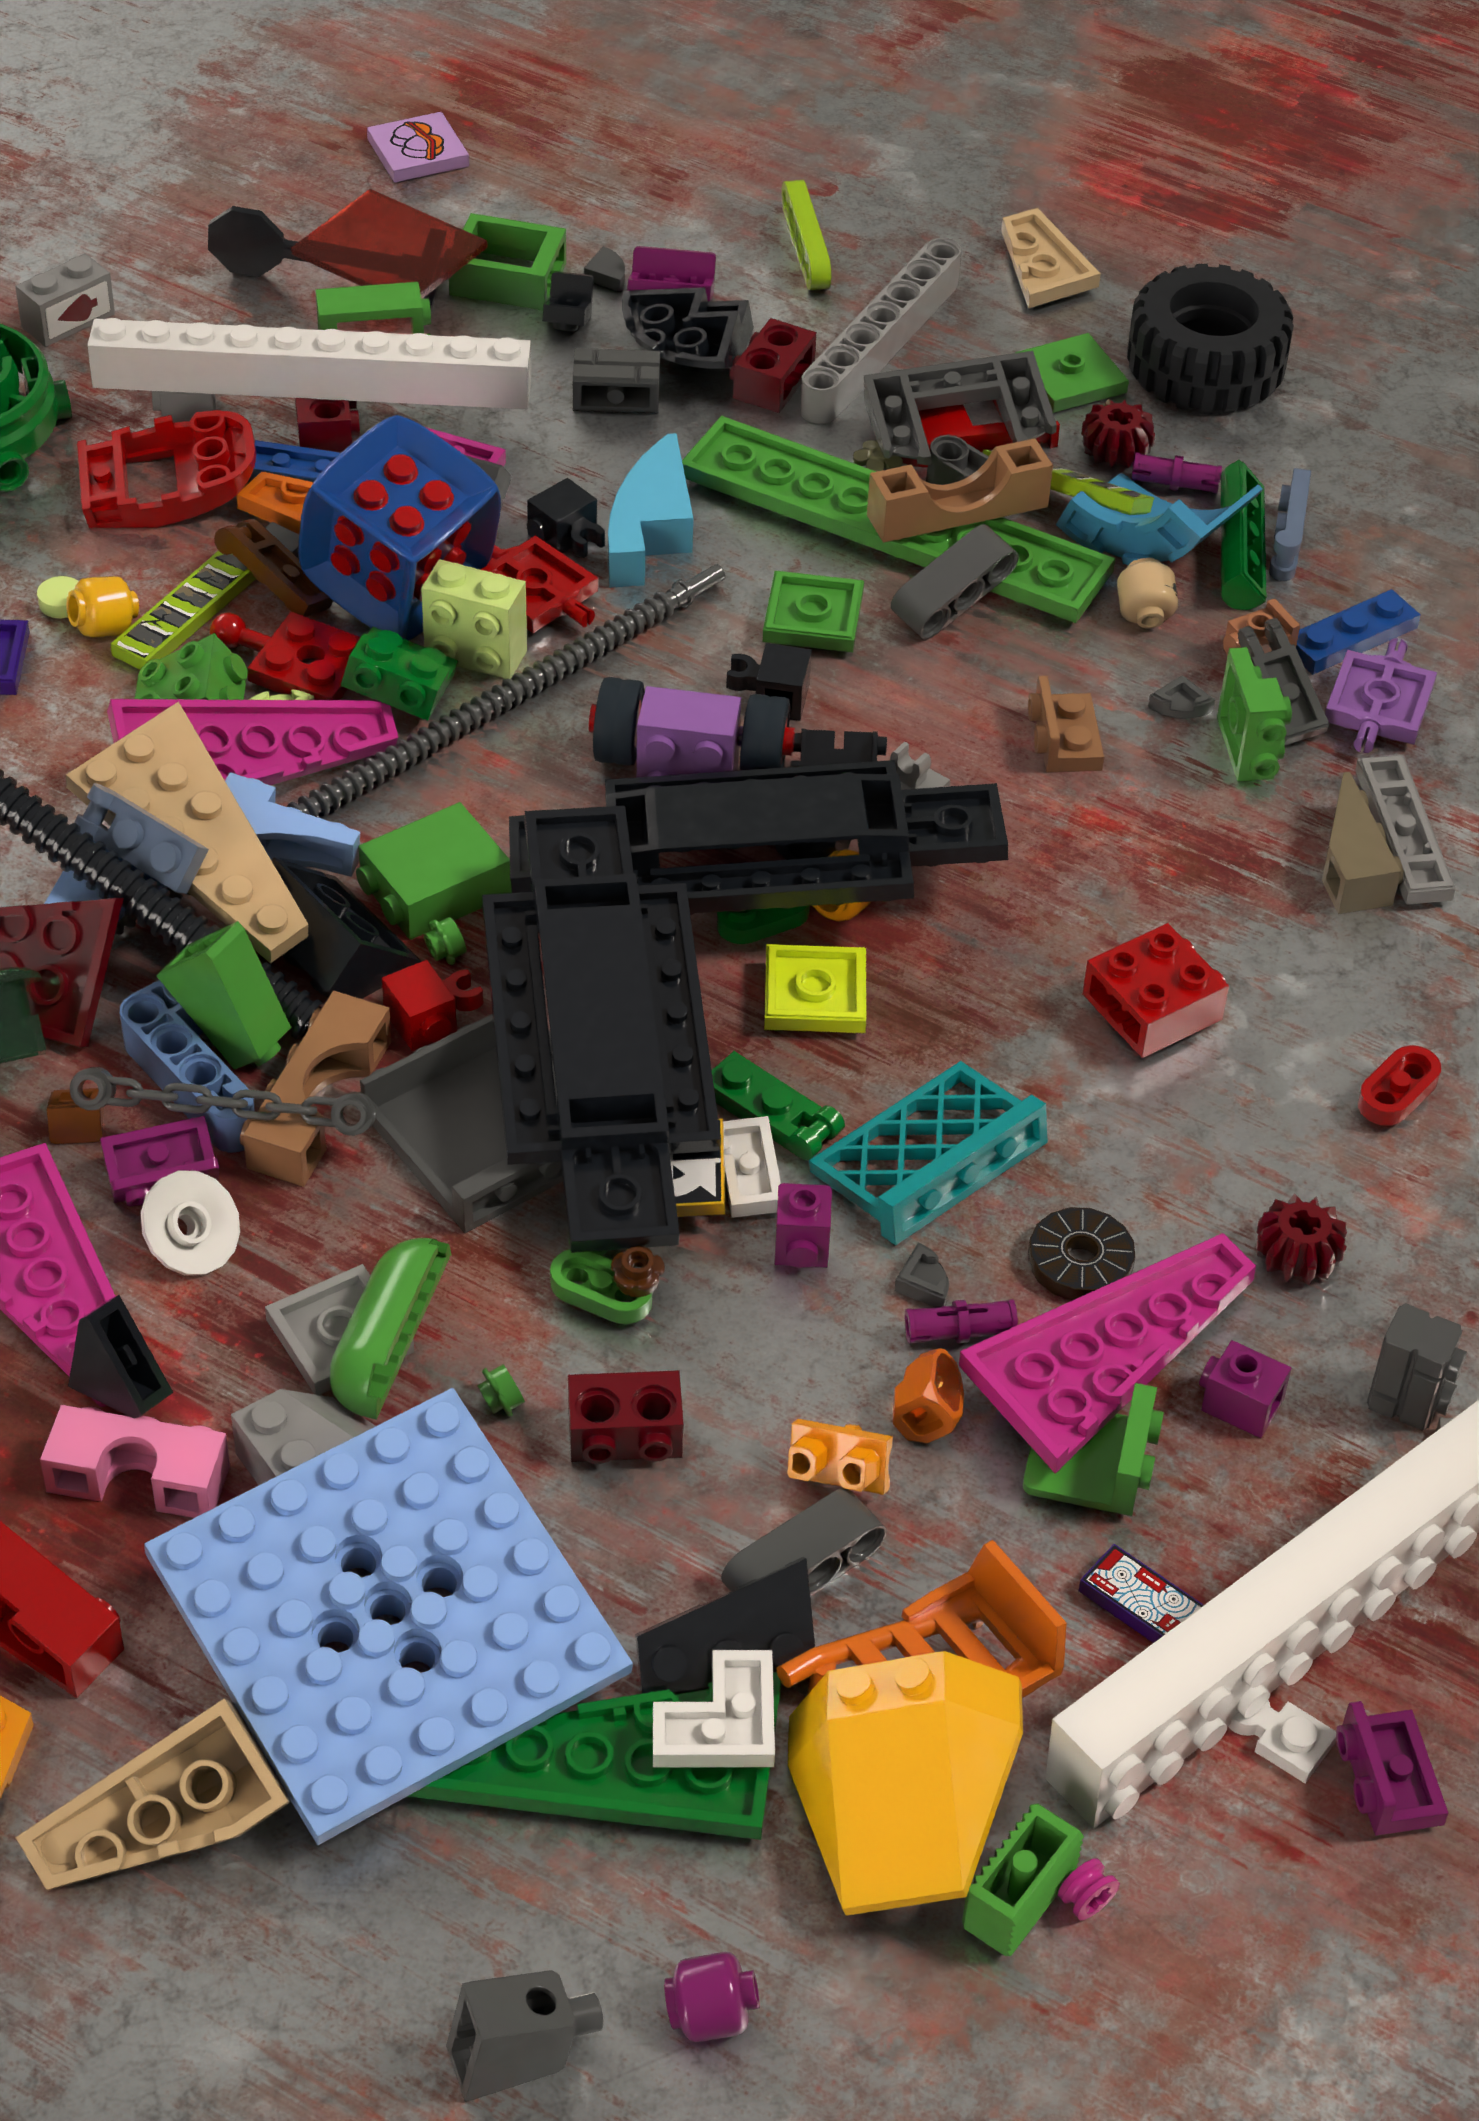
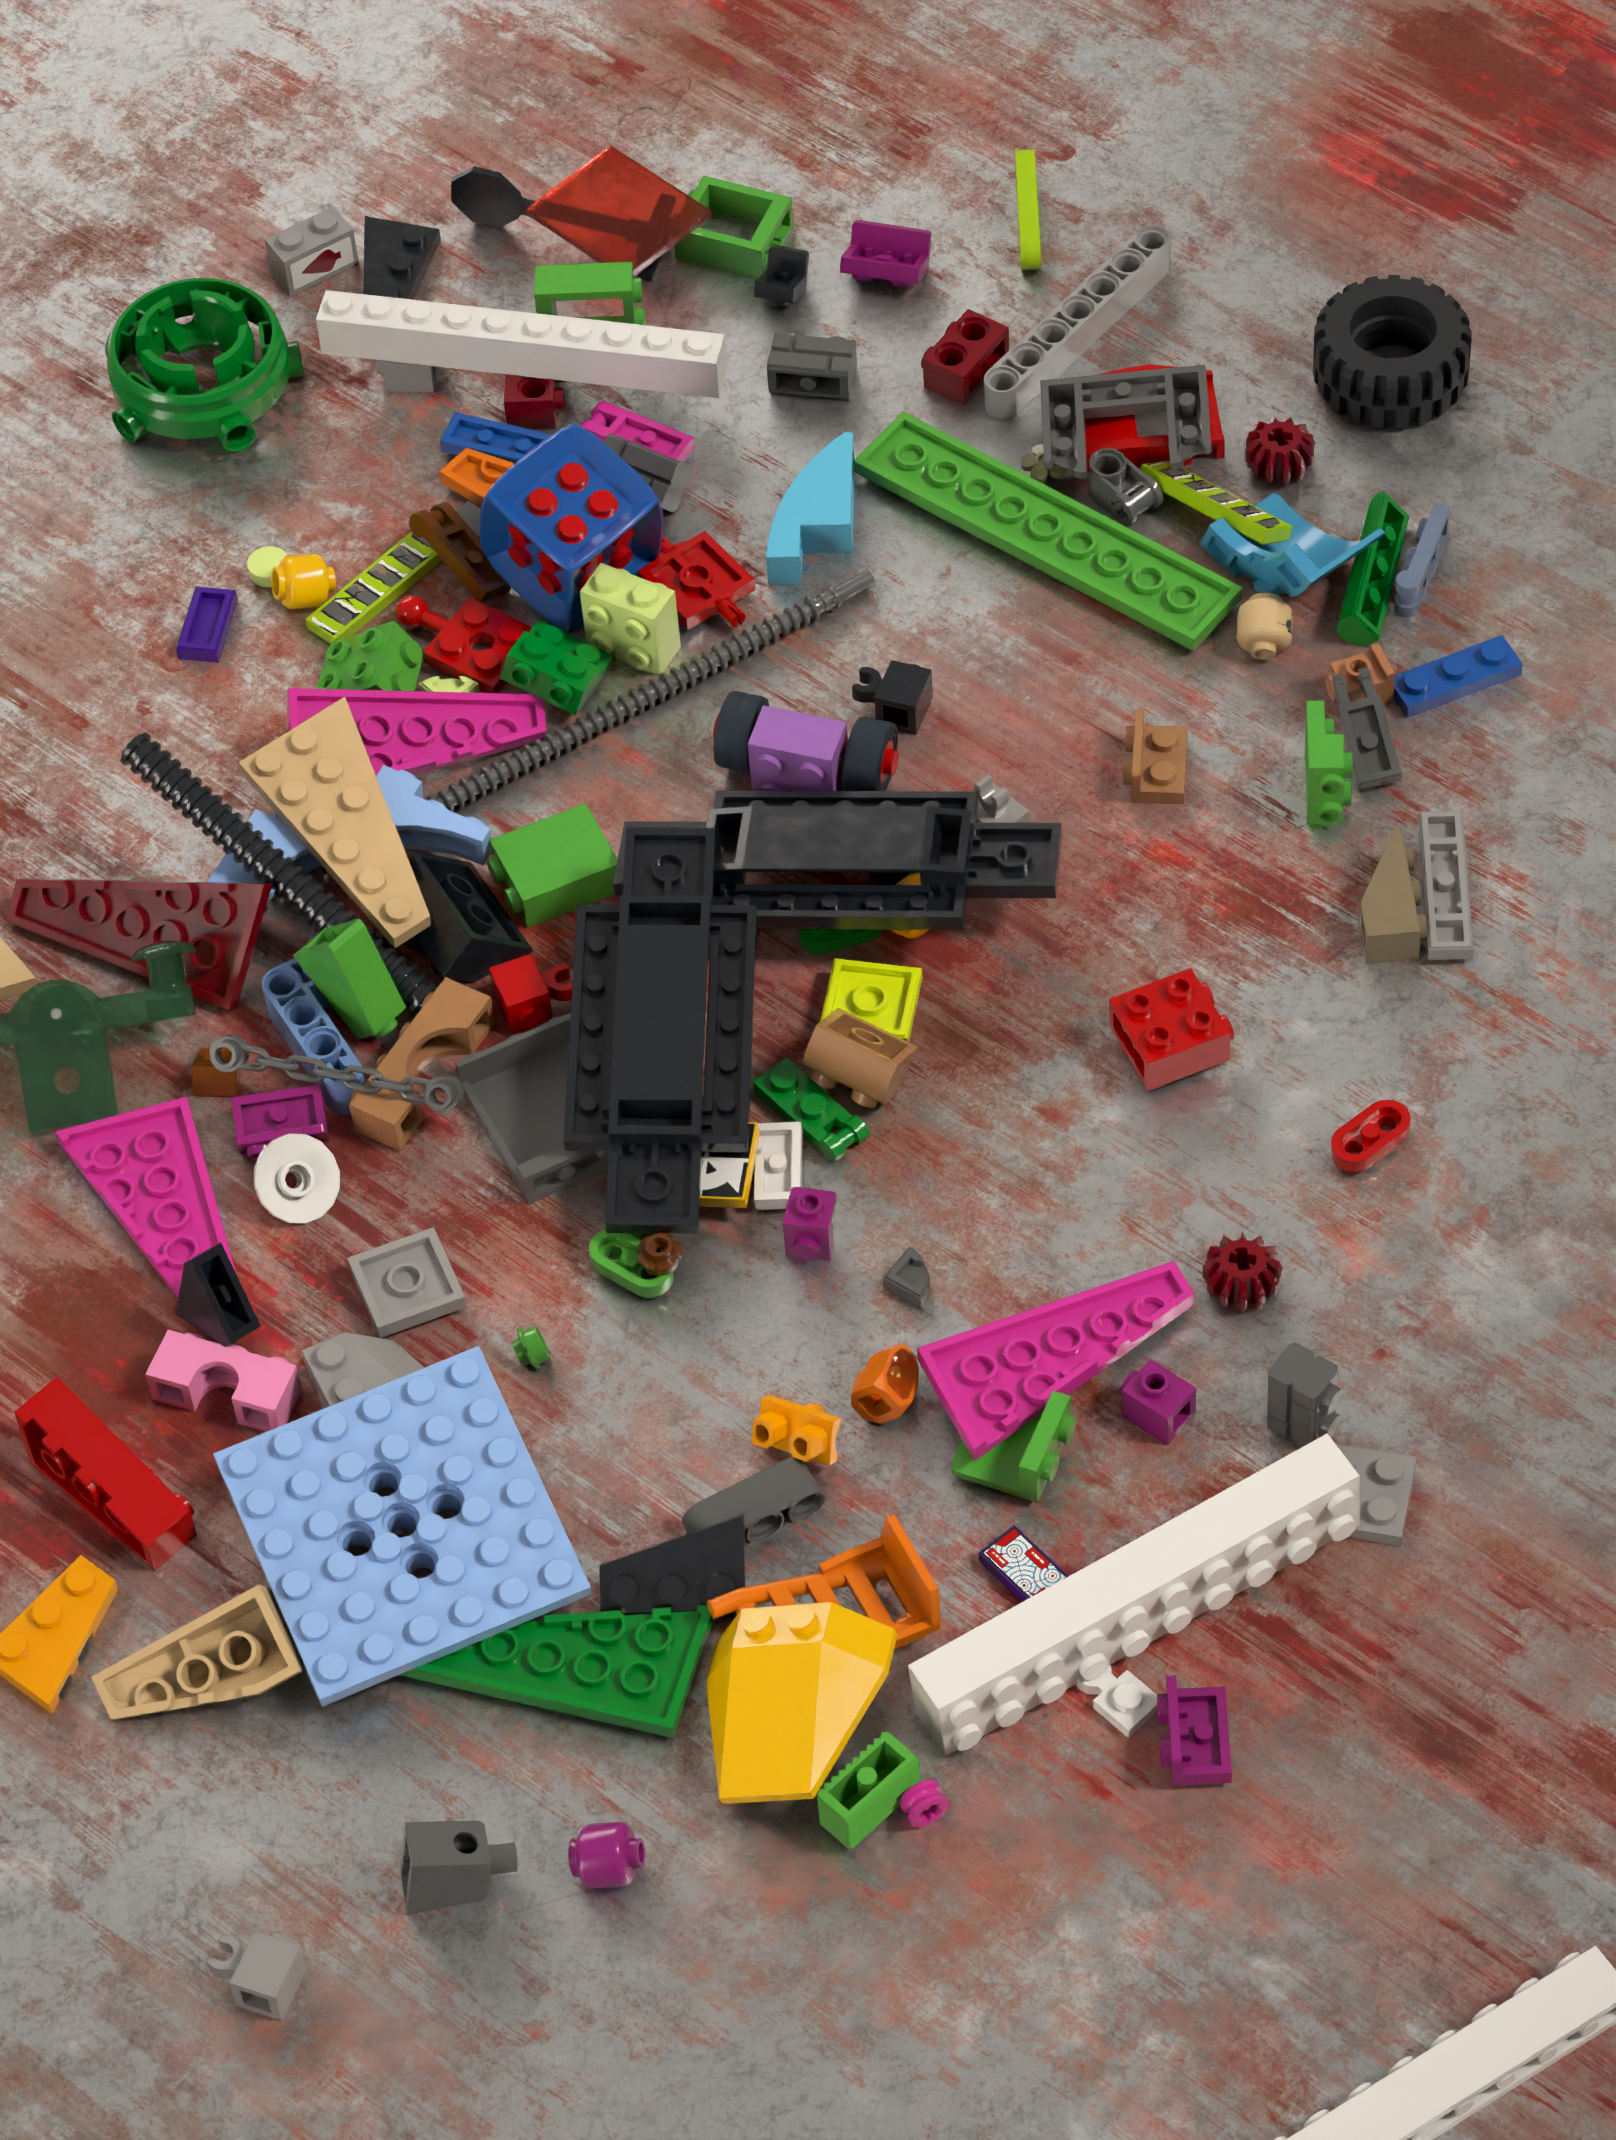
camera: 15 degrees right, 5 degrees up
sand blue plate [74,783,209,894] -> none
red slope [77,410,256,528] -> none
bright green brick [329,1238,451,1420] -> none
lavender tile [367,112,469,183] -> none
bright green plate [424,917,467,965] -> none
black brick [527,477,605,558] -> none
dark red brick [568,1370,684,1464] -> none
dark grey tile [584,246,625,291] -> none
black brick [622,287,754,369] -> none
white plate [653,1650,775,1767] -> none
bright green plate [762,571,864,652] -> none
black hinge [790,728,887,767] -> none
teal fence [809,1061,1048,1246] -> none
medium nougat arch [867,438,1053,543] -> none
dark grey beam [890,524,1019,639] -> none
magenta pin [904,1299,1018,1344] -> none
tan wing [1001,207,1101,308] -> none
bright green plate [1015,333,1129,413] -> none
tile [1028,1207,1135,1300] -> none
magenta pin [1131,452,1222,494] -> none
dark grey tile [1148,675,1215,719] -> none
medium lavender plate [1325,638,1437,753] -> none
none -> black wing [363,216,441,300]
none -> medium nougat brick [803,1008,918,1108]

